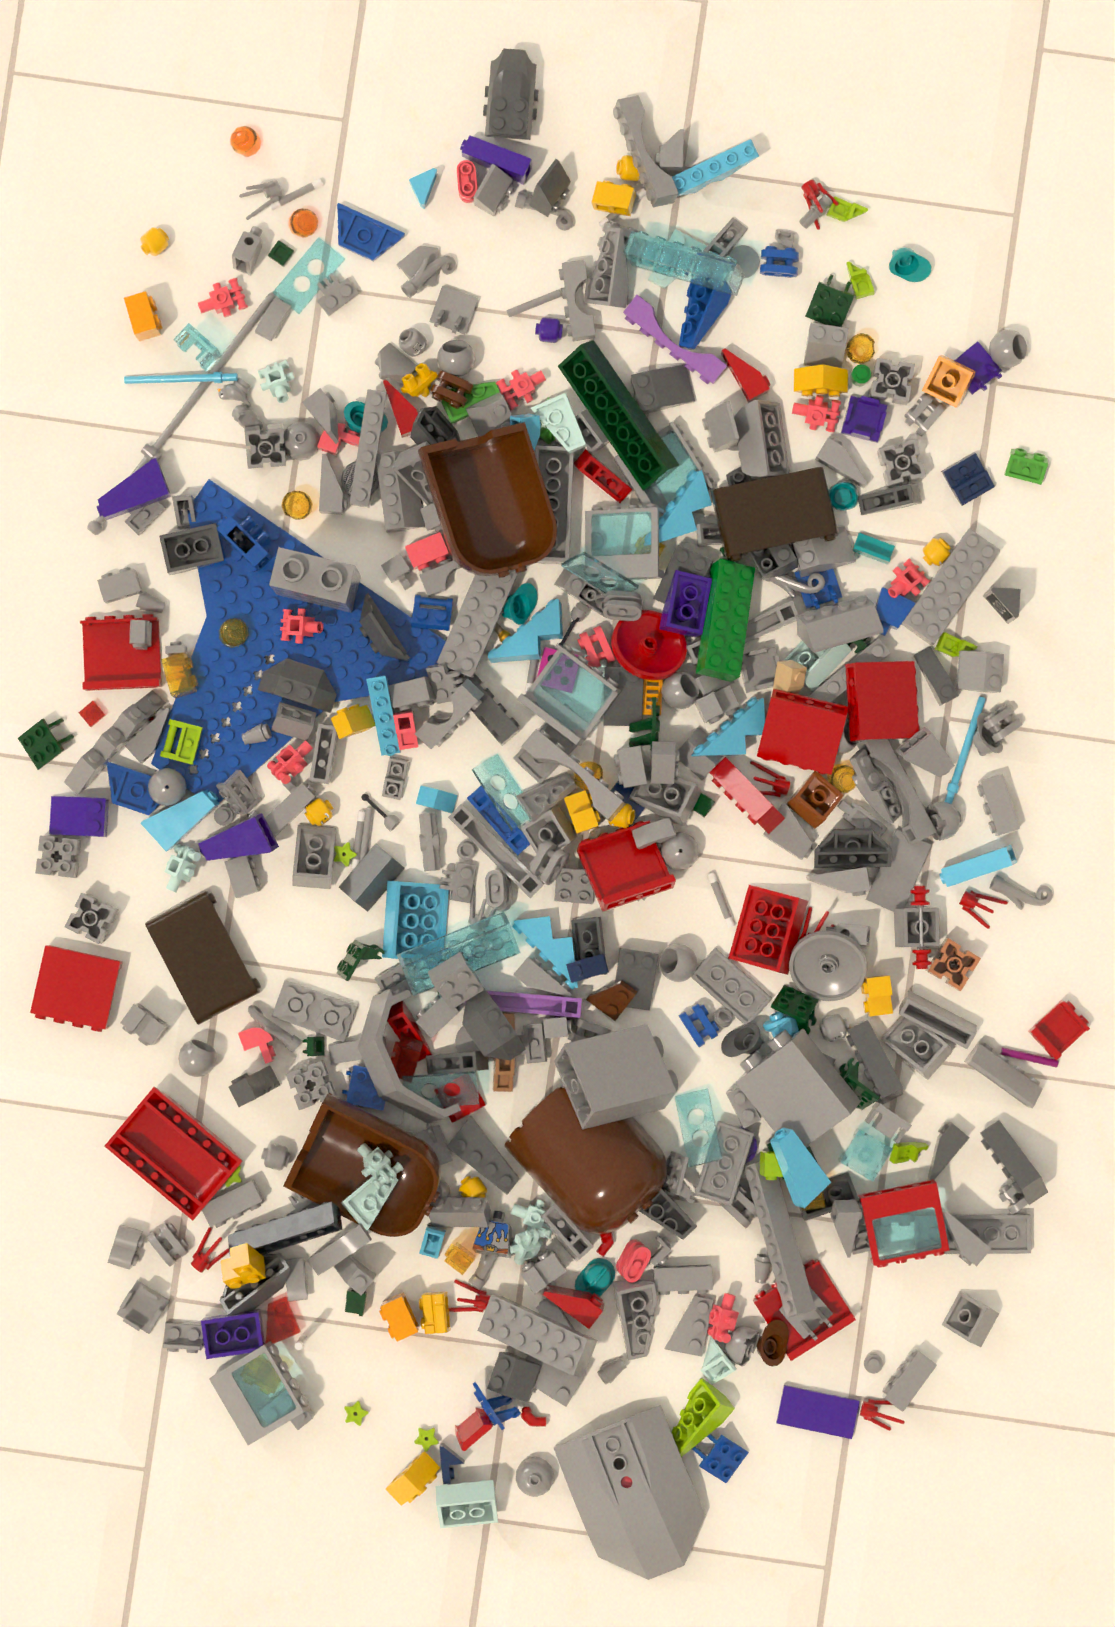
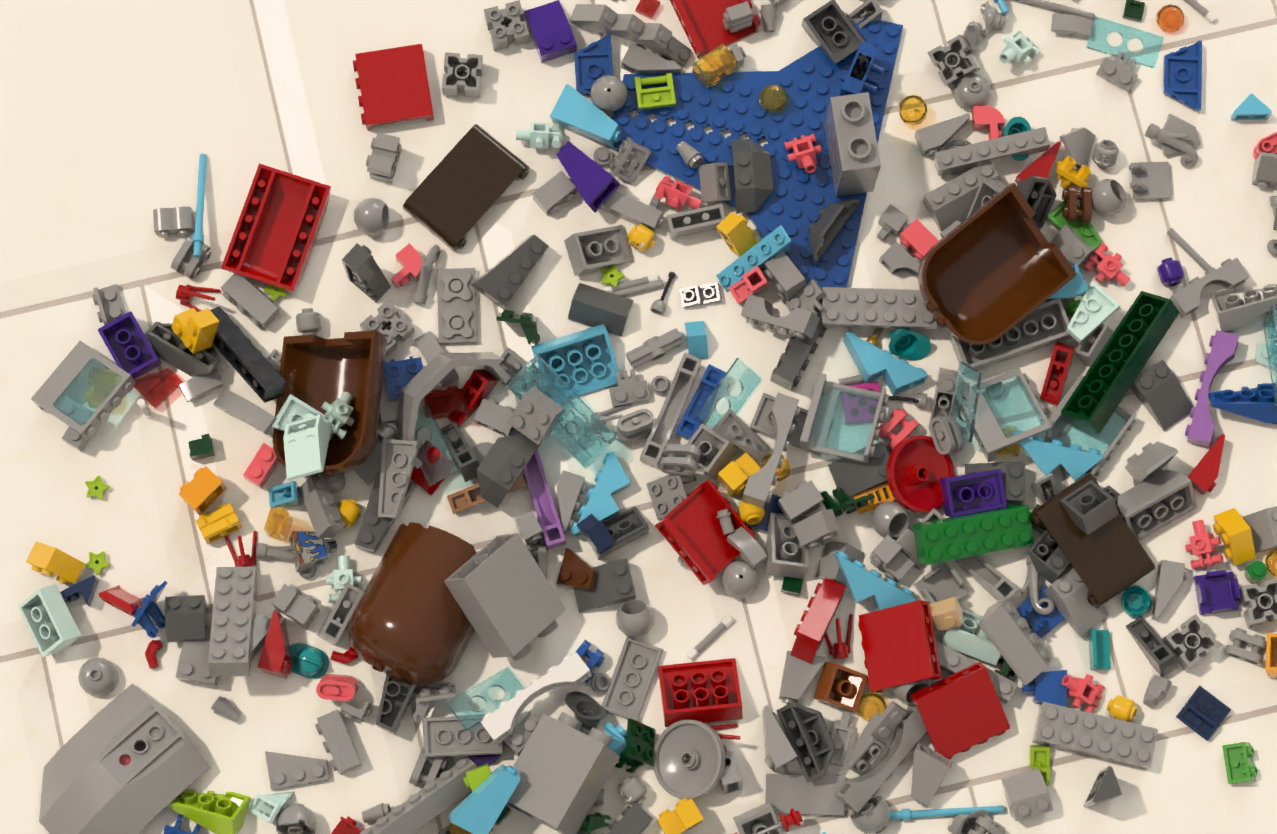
camera: 65 degrees right, 10 degrees down
light grey panel [116,1280,170,1334] -> none
light grey slope [302,388,339,444] -> none
dark green tile [303,1036,325,1056] -> none
light grey slope [334,1255,376,1296] -> none
blue plate [411,594,453,631] -> none
light aqua piece [509,1228,547,1265] -> none
light grey hinge [518,1023,547,1064] -> none
light grey wedge [613,1279,657,1360] -> none
coral piece [707,1293,739,1343] -> none
dark grey slope [913,646,959,706] -> none
none -> medium azure bar [192,153,207,258]
none -> coral brick [243,443,279,489]
none -> light aqua slope [283,413,331,481]
none -> light grey pin [376,424,398,445]
none -> light grey wing [378,439,421,518]
none -> dark grey wedge [471,234,549,308]
none -> white arch [481,652,592,745]
none -> light grey pin [716,509,735,534]
none -> dark grey slope [1060,480,1119,535]
none -> light grey rock [1143,675,1172,707]

